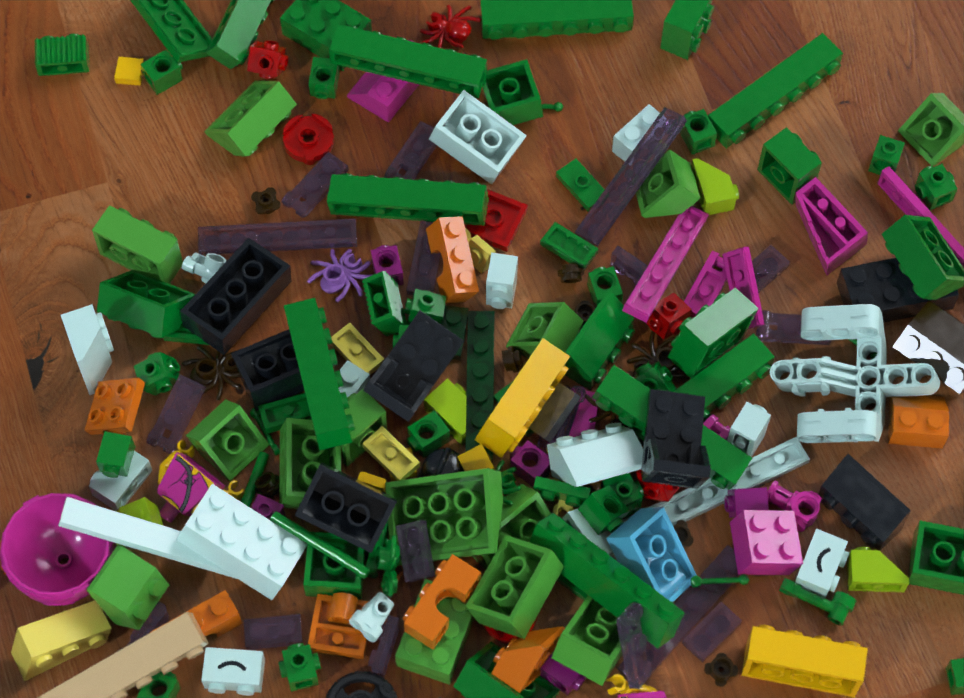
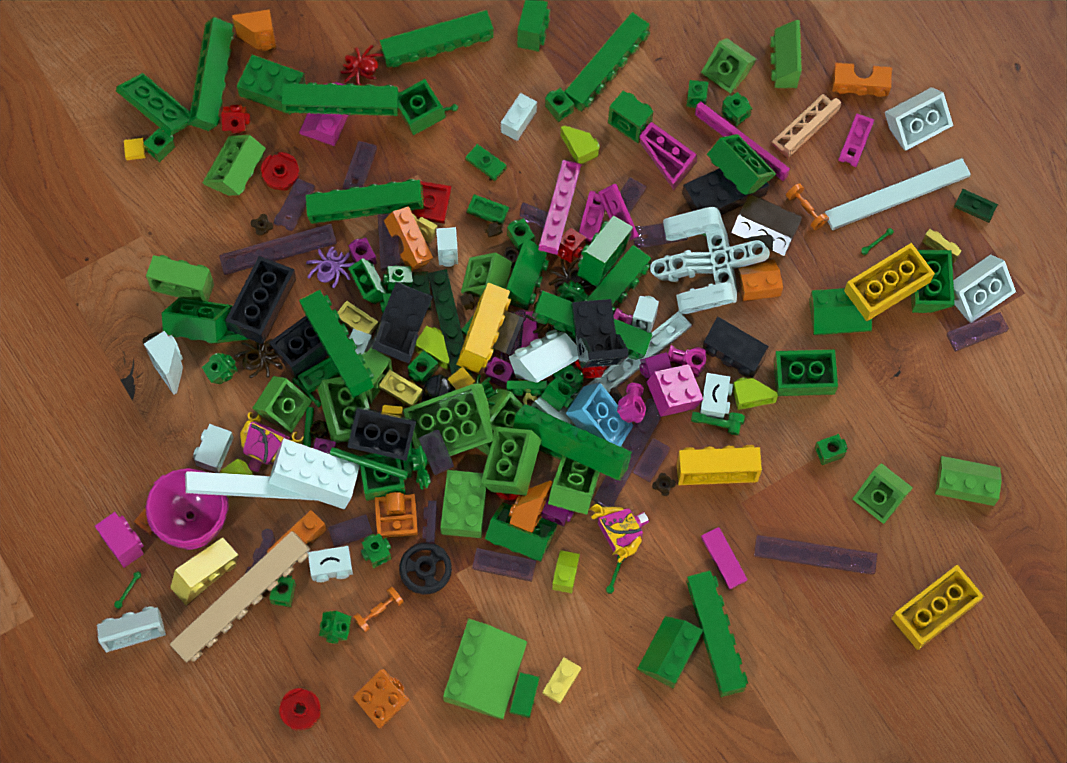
camera: 15 degrees left, 5 degrees up
green brick [35,33,90,76] -> none
orange plate [84,378,145,435] -> none
bright green slope [87,545,169,630] -> none
green brick [96,431,135,478] -> none
clear purple plate [146,374,206,454] -> none
light aqua plate [182,252,227,283] -> none
green brick [309,57,340,99] -> none
light aqua plate [349,592,394,642] -> none
orange arch [403,554,481,650] -> none
light aqua slope [429,90,527,185] -> none
clear purple plate [575,107,687,246] -> none
clear purple plate [617,602,652,689] -> none
bright green slope [633,149,700,218] -> none
green hinge [690,574,749,588] -> none
none -> dark pink connector [617,383,646,423]

